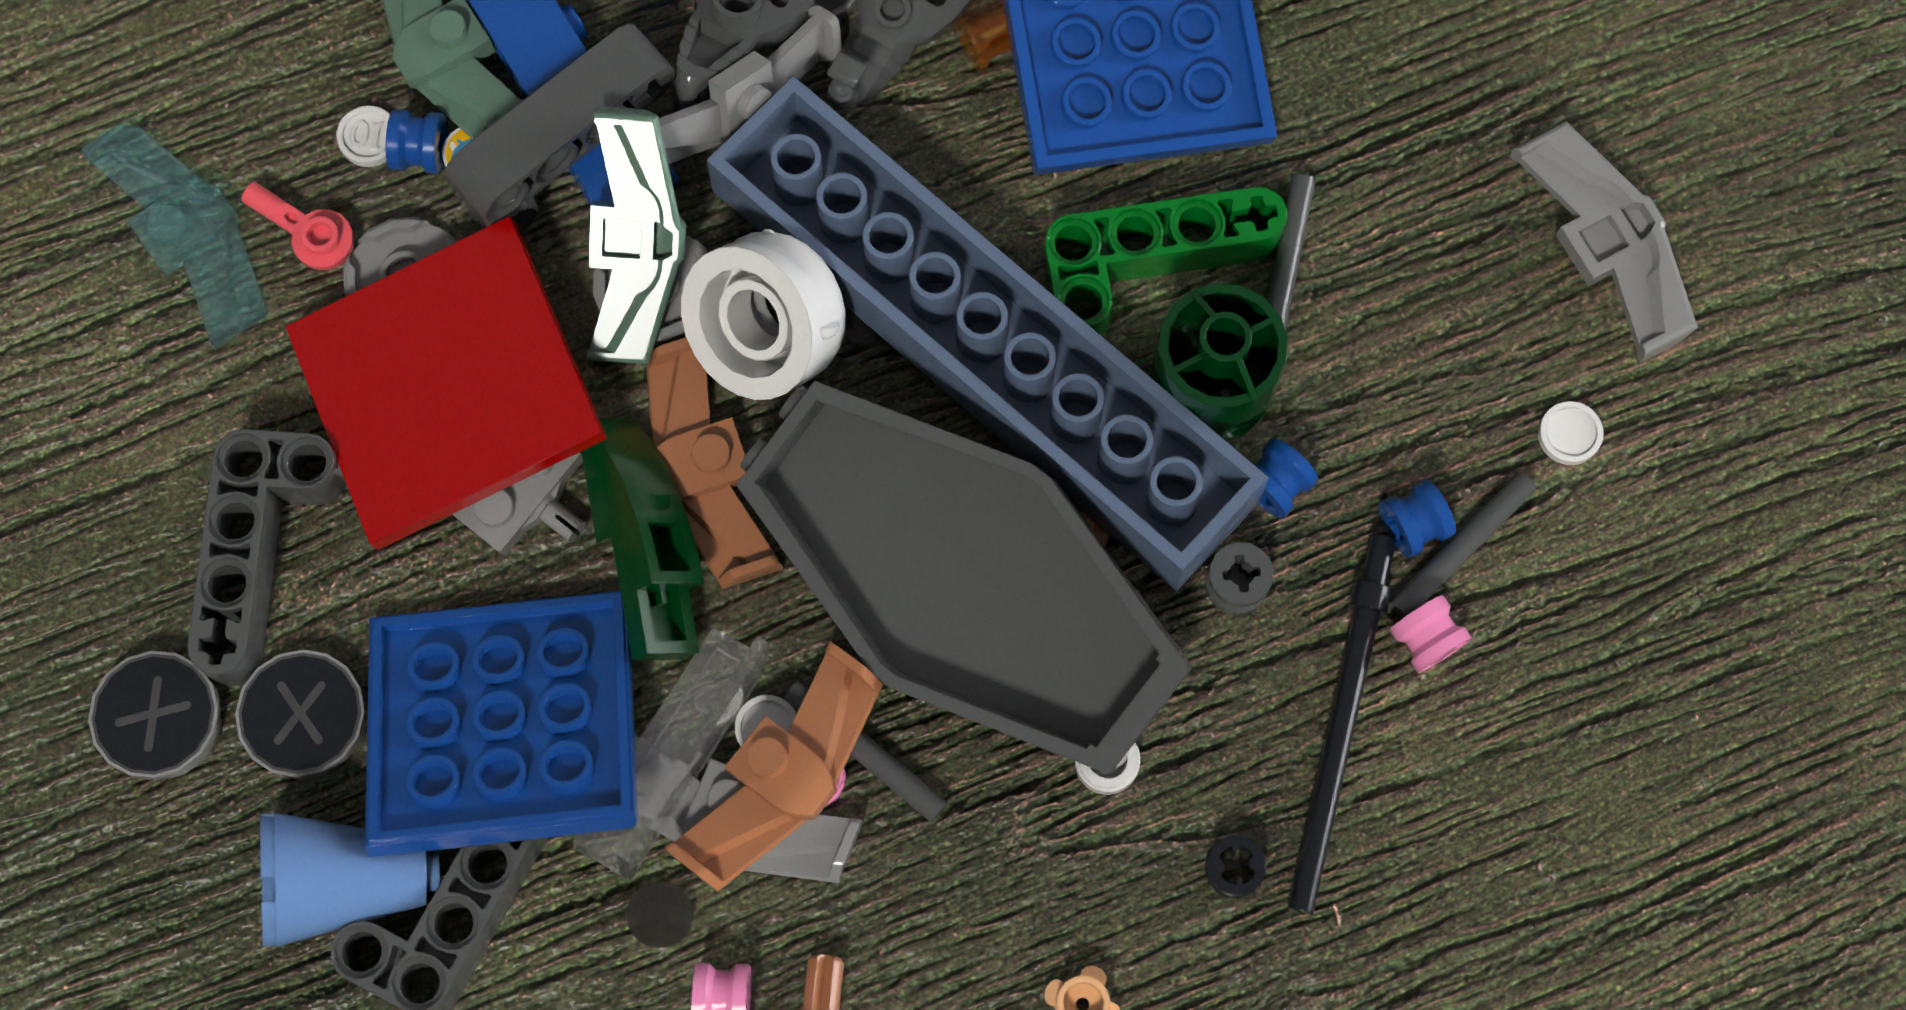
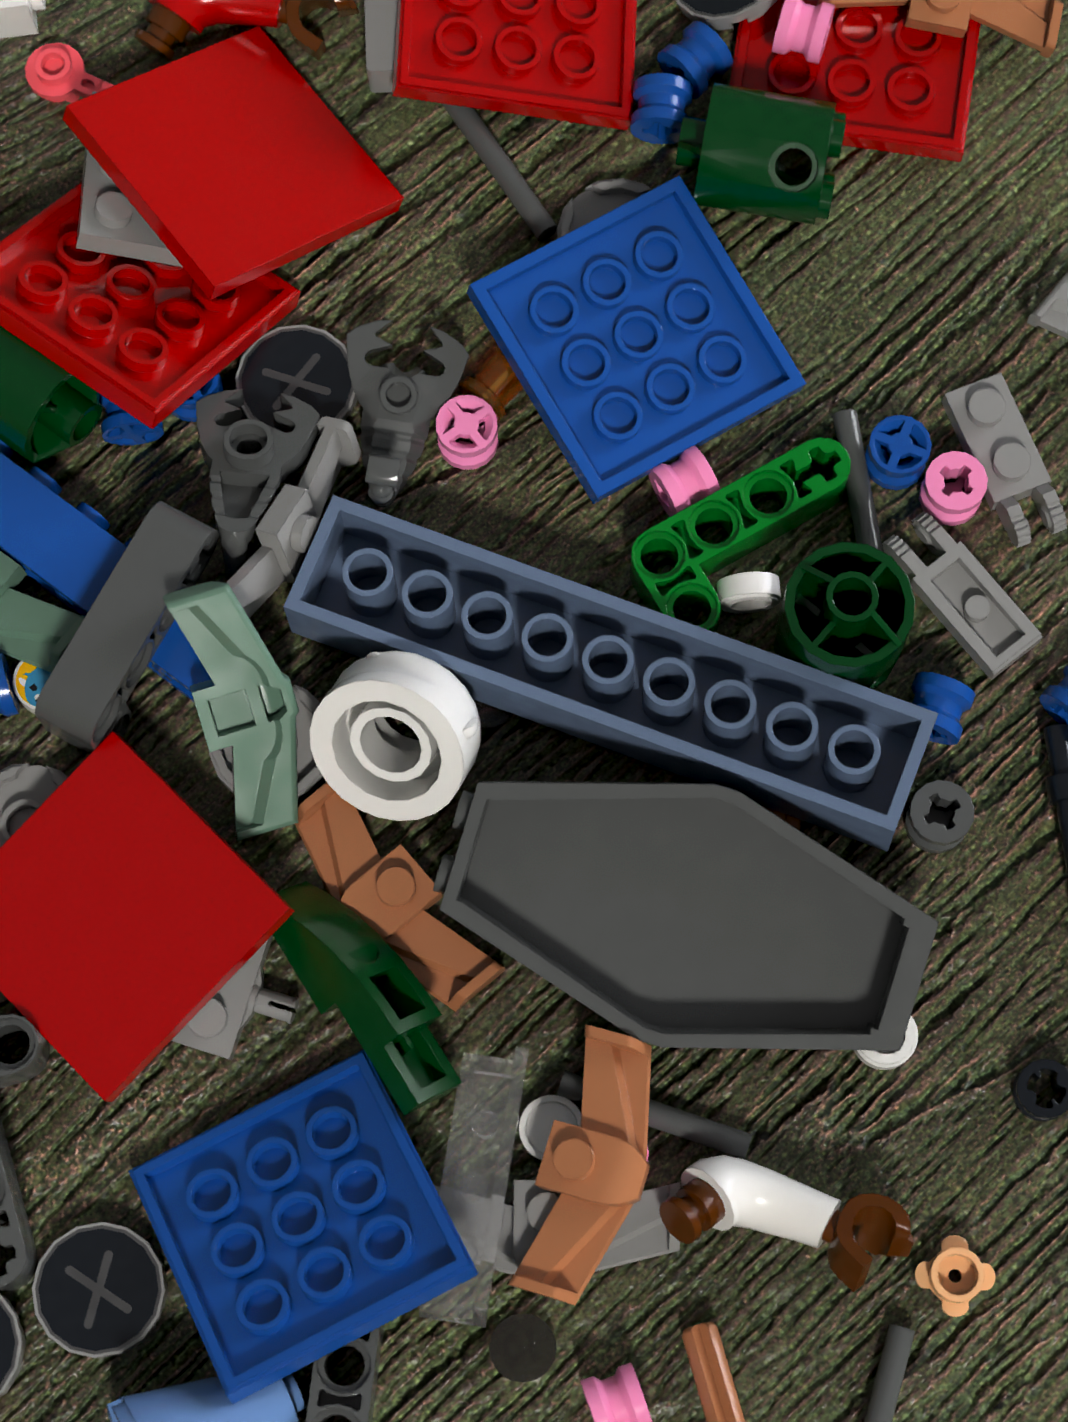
camera: 20 degrees left, 0 degrees up
none -> bright pink wheel [436,395,498,470]
none -> bright pink wheel [648,445,720,517]
none -> piece [659,1155,914,1292]
none -> white tile [716,571,781,614]
none -> blue wheel [865,415,932,490]
none -> light grey hinge [882,511,1043,680]
none -> bright pink wheel [919,451,988,526]
none -> light grey hinge [942,372,1068,548]

